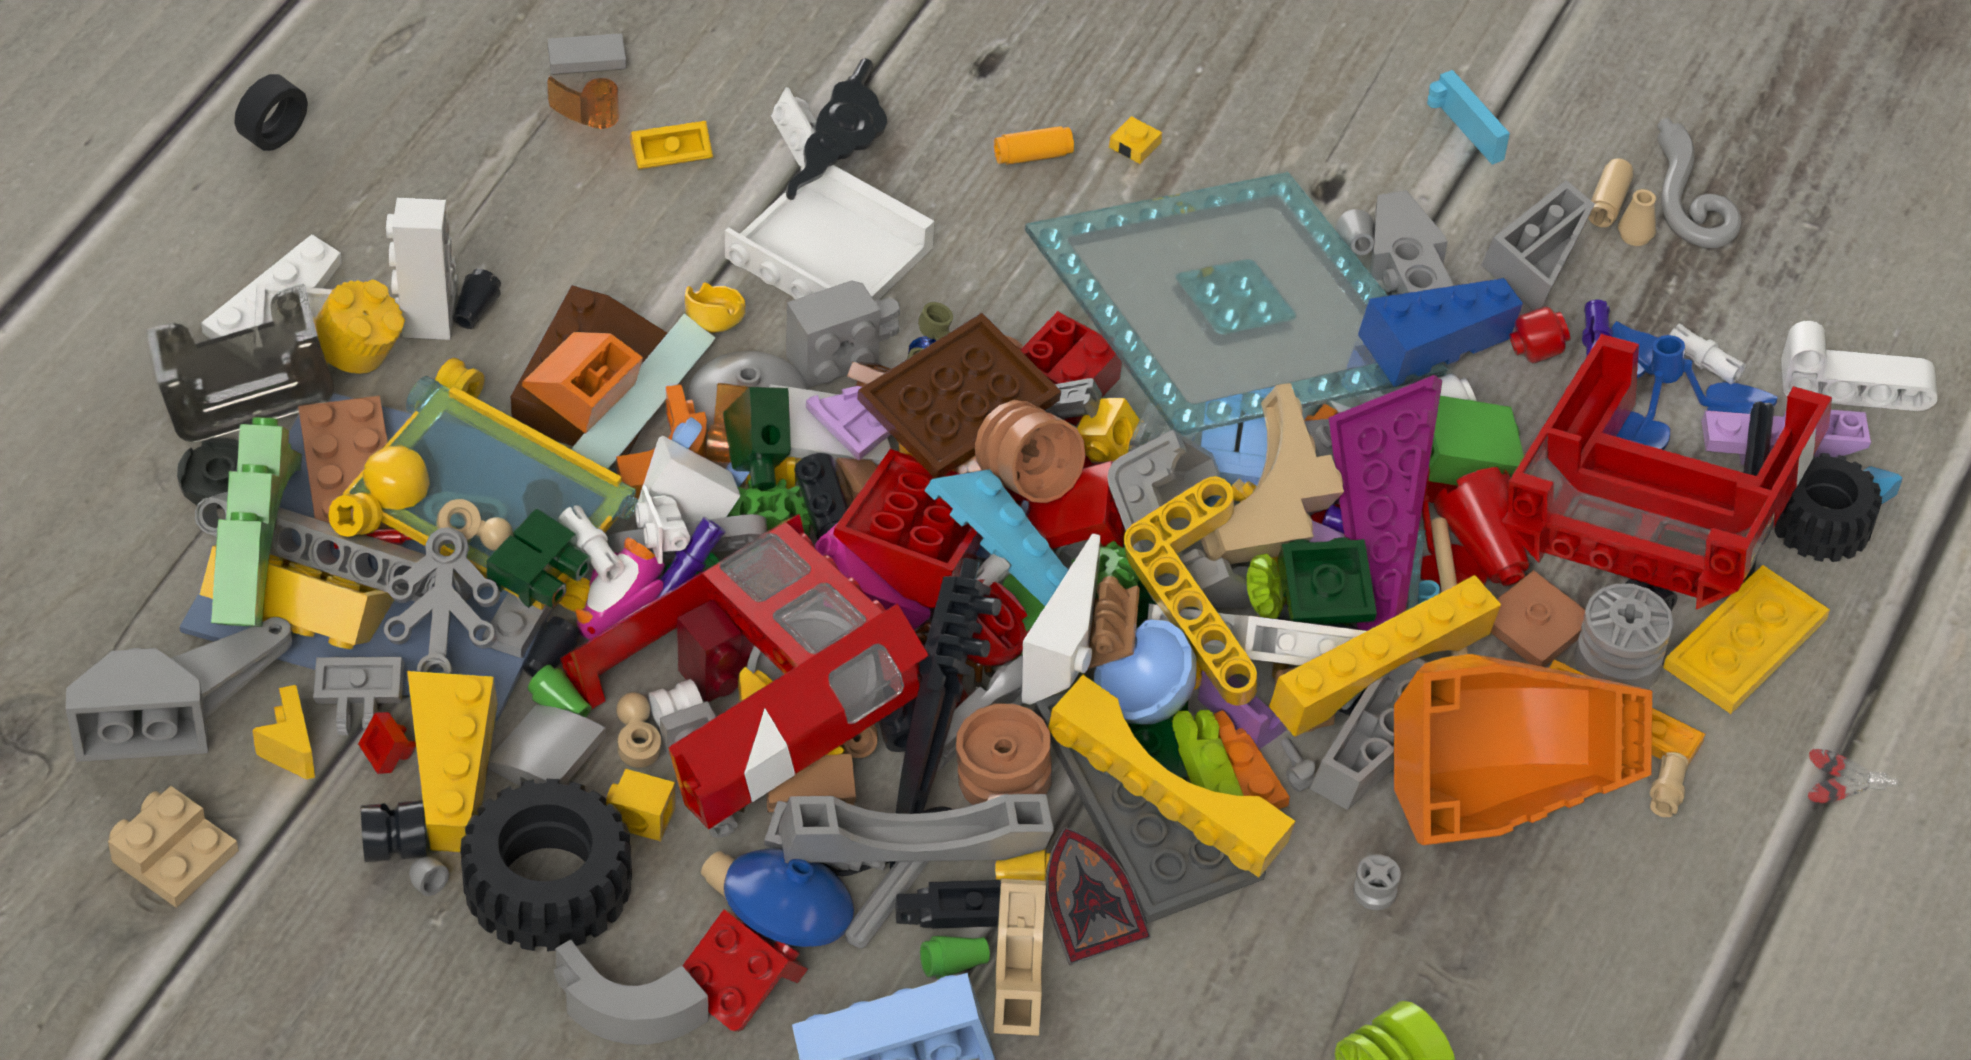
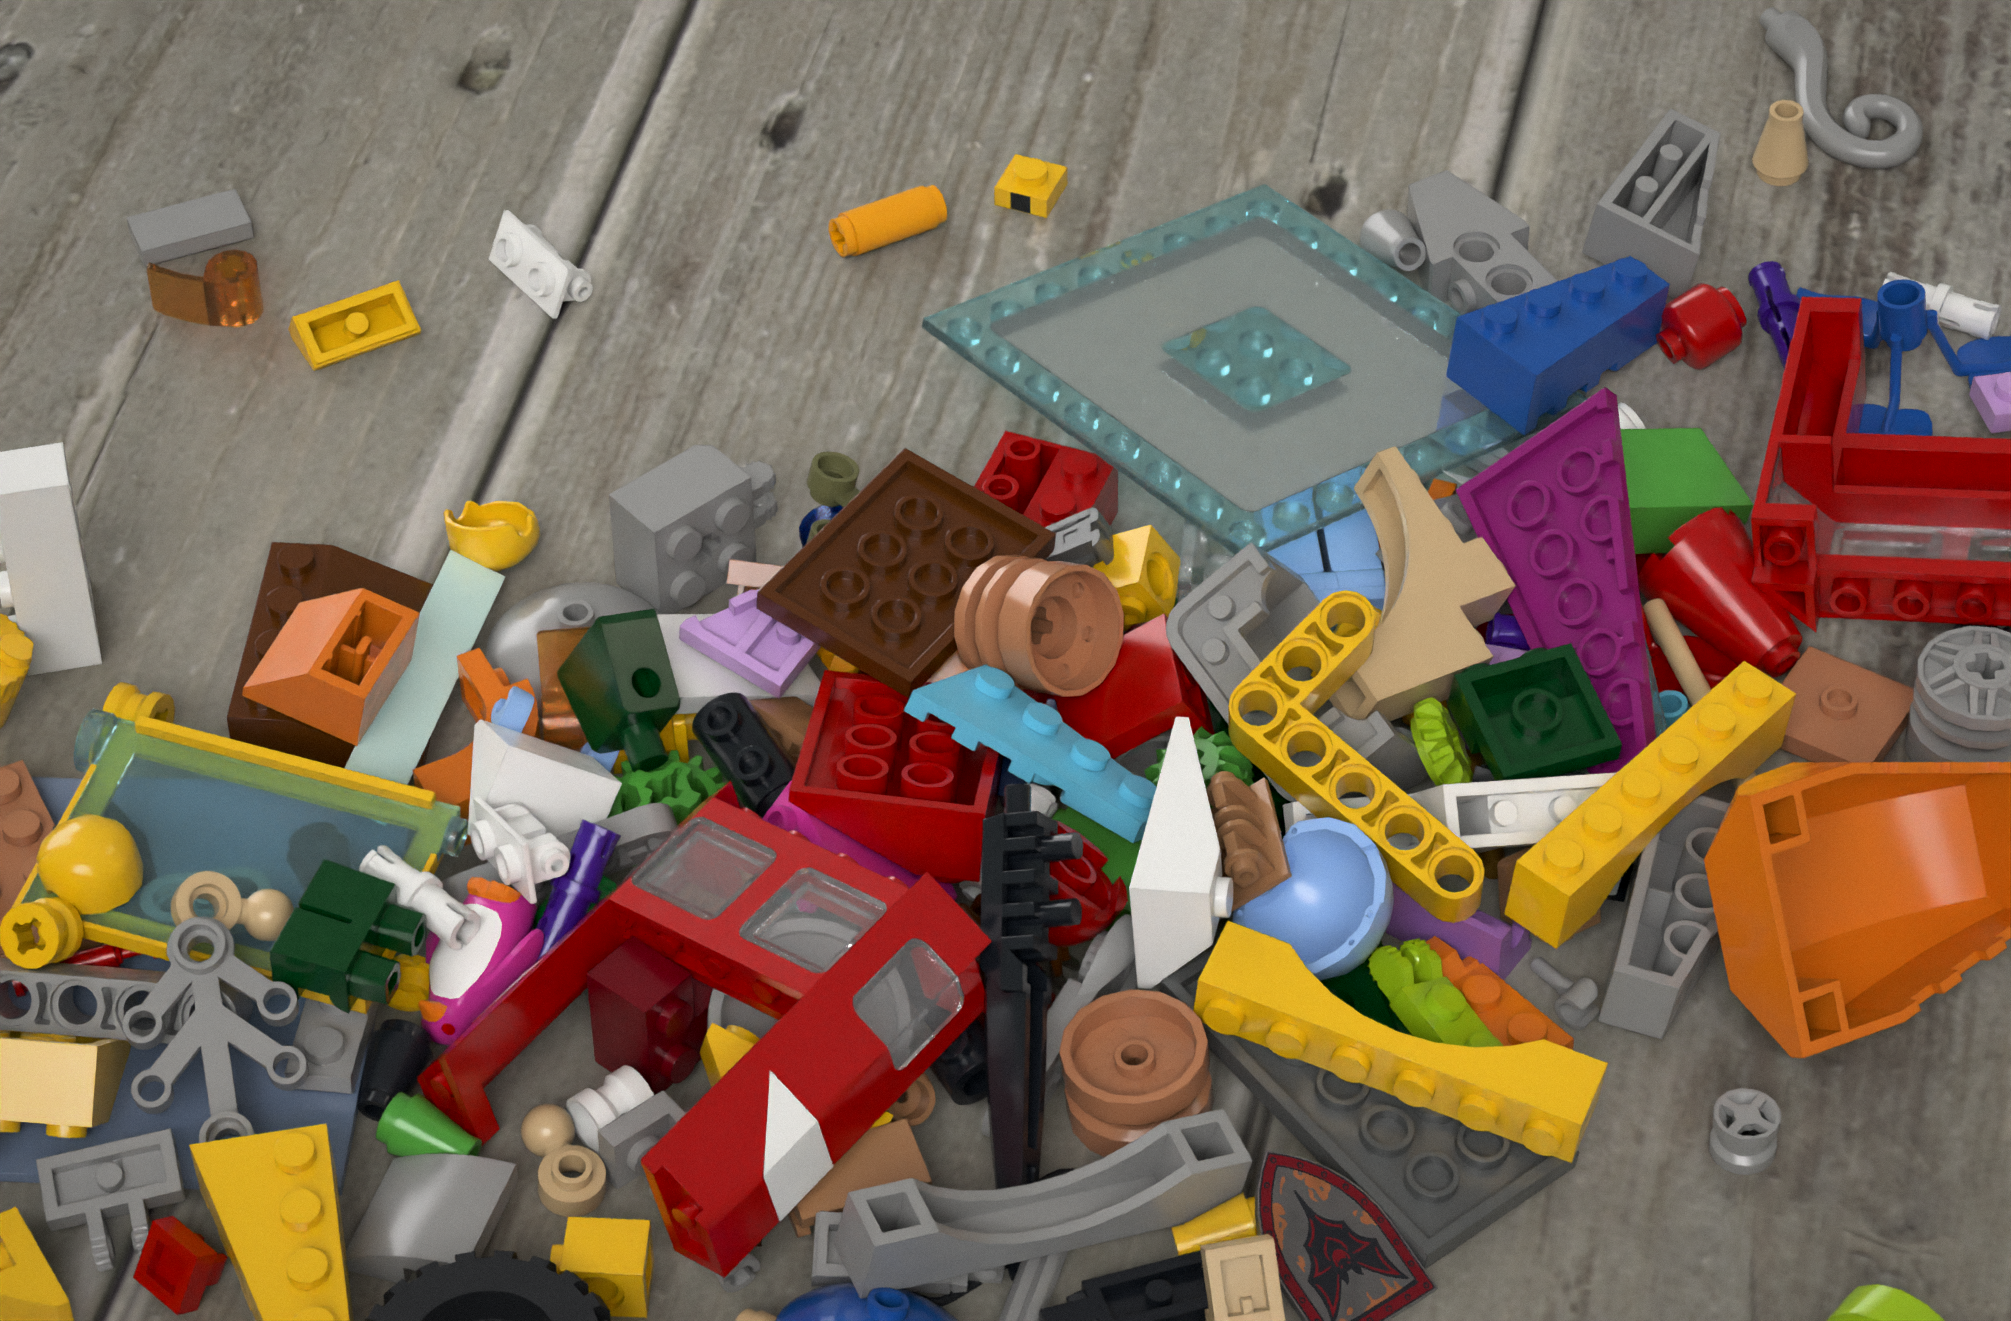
camera: 10 degrees left, 5 degrees down
black cone [452,269,501,329] -> none
white panel [725,158,934,301] -> none
black piece [786,58,887,200] -> none
medium azure hinge [1427,70,1510,165] -> none
tan piece [1588,158,1633,227] -> none

